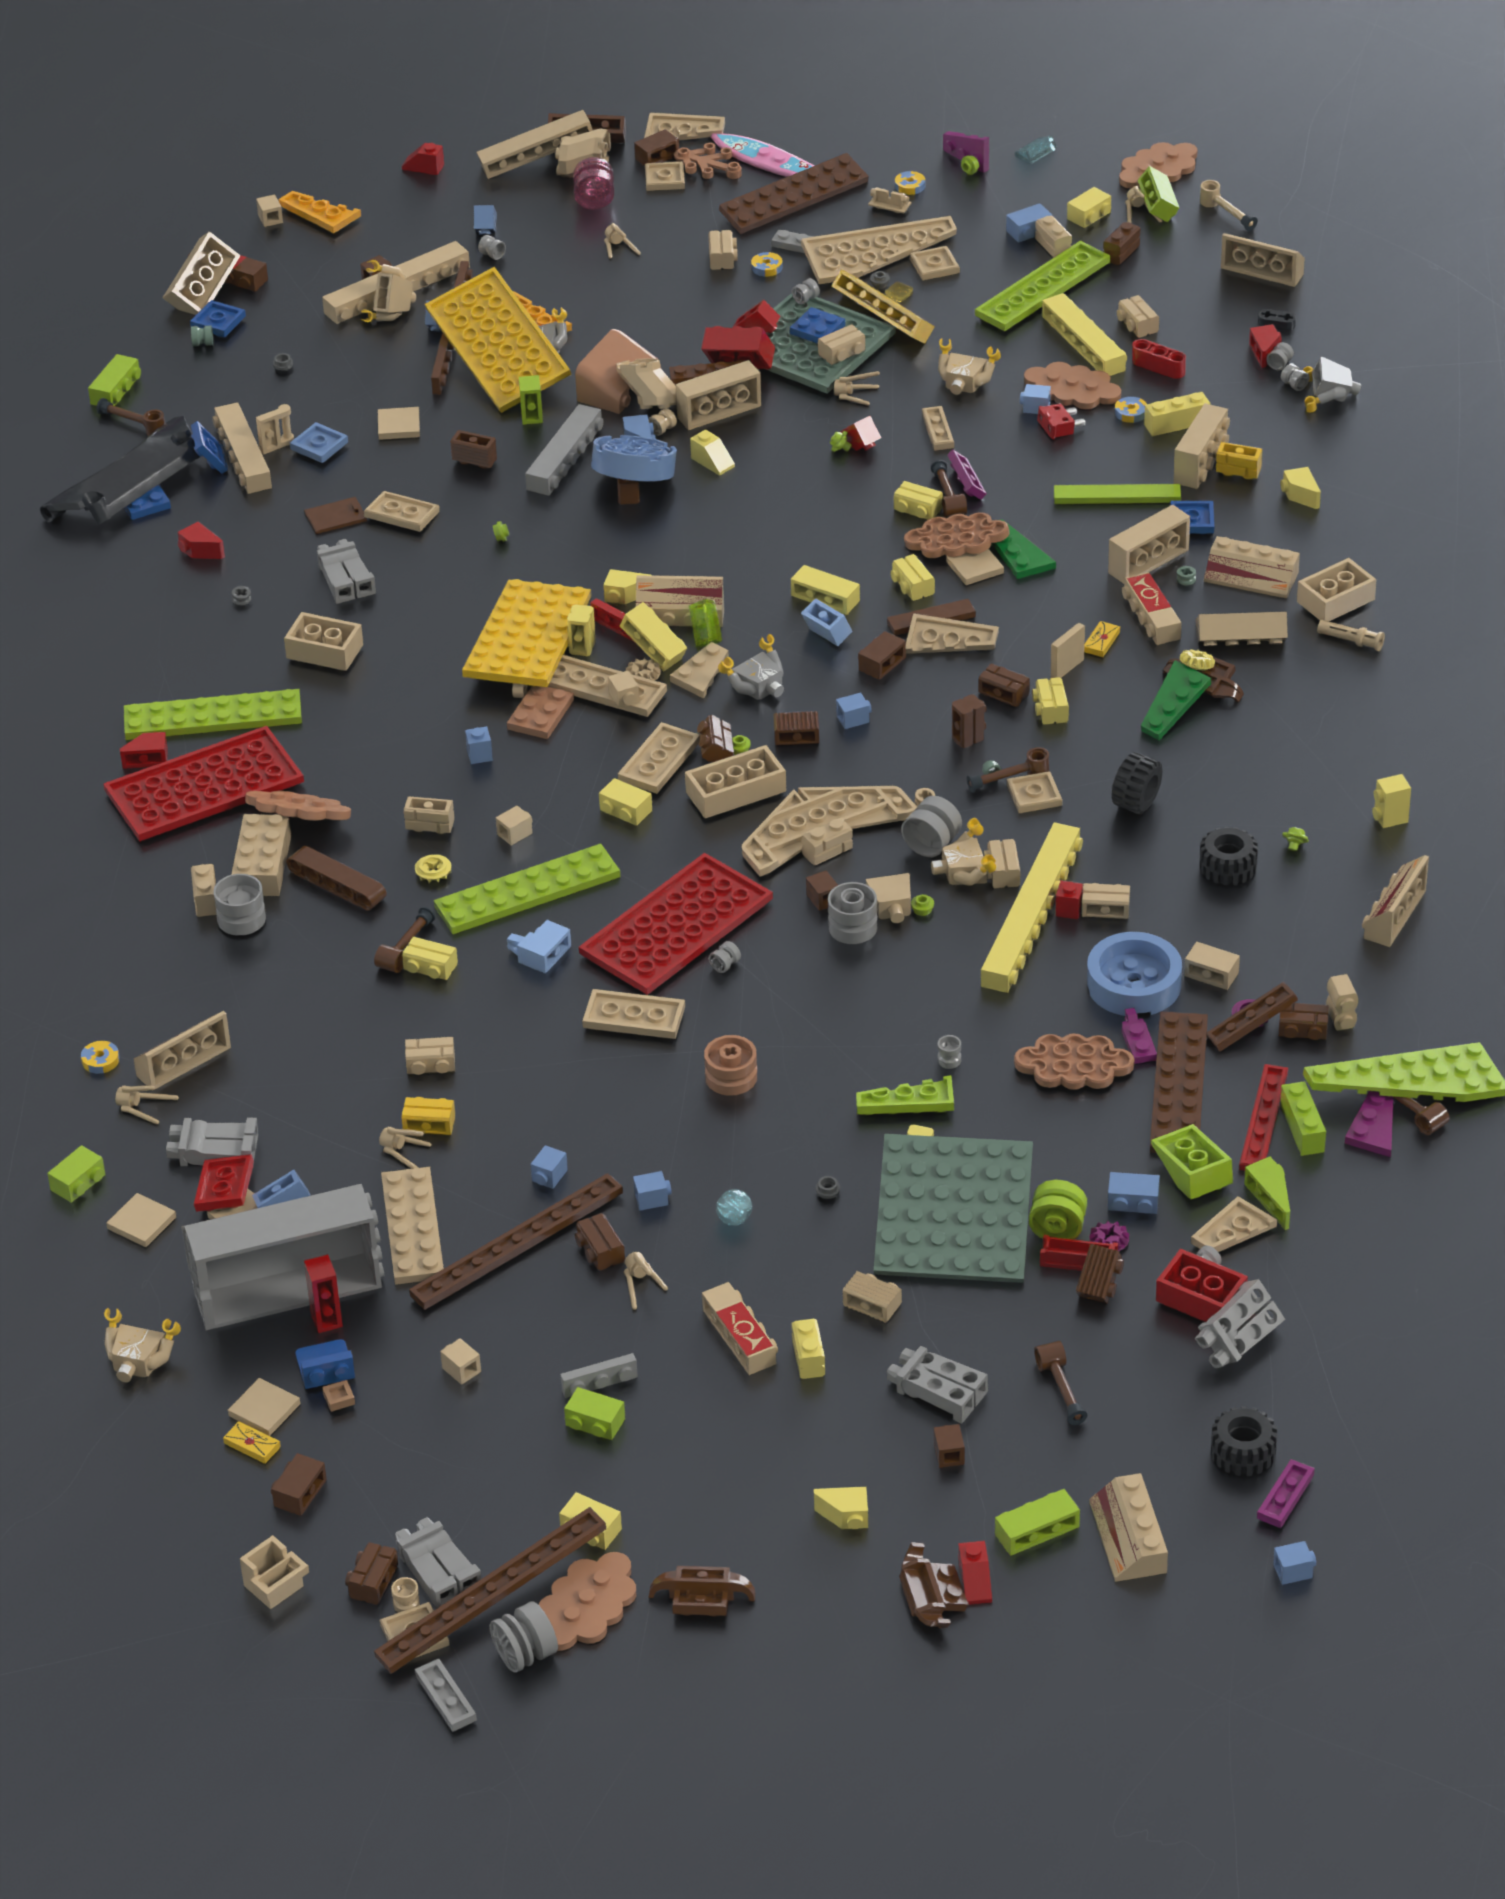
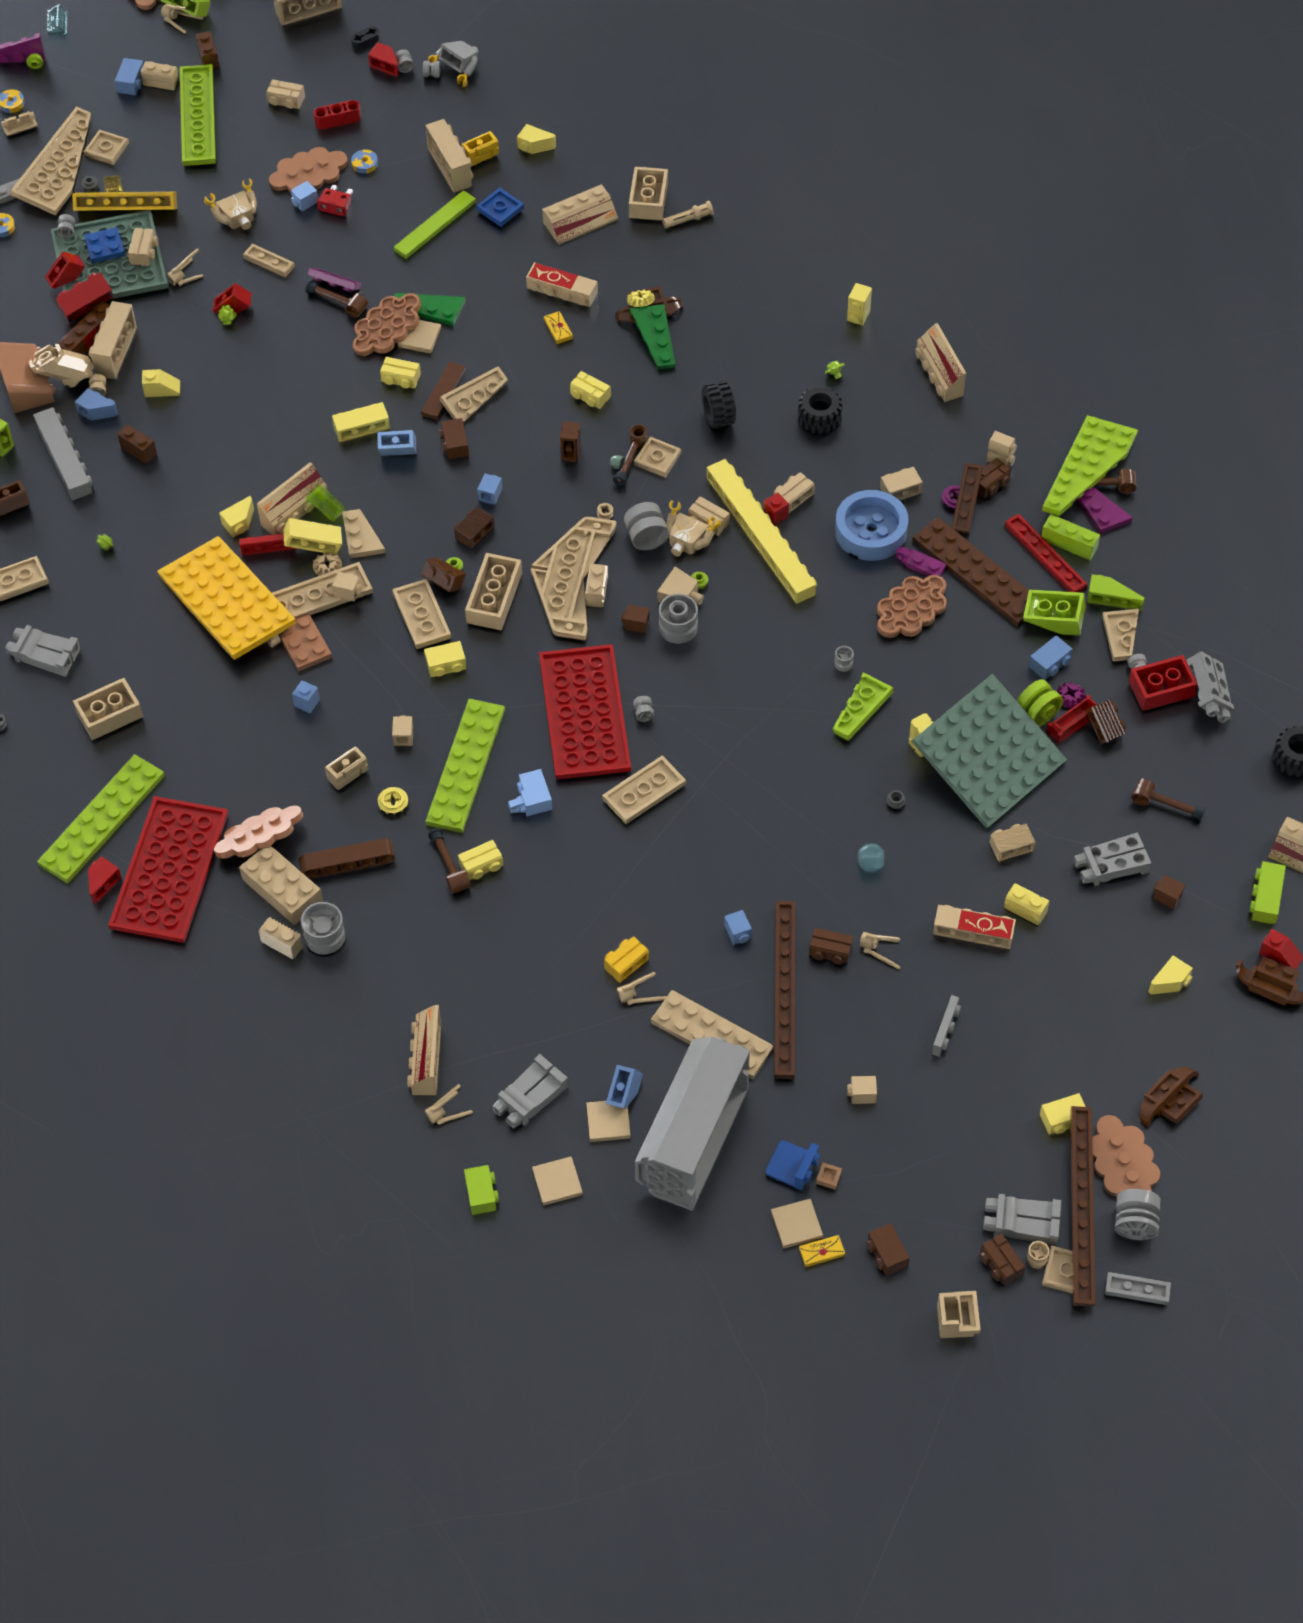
camera: 50 degrees left, 15 degrees up
yellow piece [81,1041,120,1074] -> none
tan torso [104,1308,181,1382] -> none
red plate [194,1154,254,1212] -> none
red brick [304,1254,343,1333] -> none
tan brick [405,1037,455,1075] -> none
lime brick [564,1387,625,1440] -> none
light yellow brick [567,604,596,656] -> none
medium blue brick [591,435,677,481] -> none
medium blue brick [633,1171,672,1211] -> none
nougat wheel [704,1035,757,1095] -> none
light grey torso [718,634,784,700] -> none
light yellow brick [894,481,943,520] -> none
reddish brown brick [978,663,1030,707] -> none
light yellow brick [1042,293,1127,376] -> none
tan tile [1051,623,1085,678] -> none
light yellow brick [1067,187,1111,228] -> none
tan brick [1108,505,1190,584] -> none
light yellow brick [1144,392,1210,437] -> none
sand green bush [1177,566,1196,585] -> none
tan slope [1195,612,1288,646] -> none

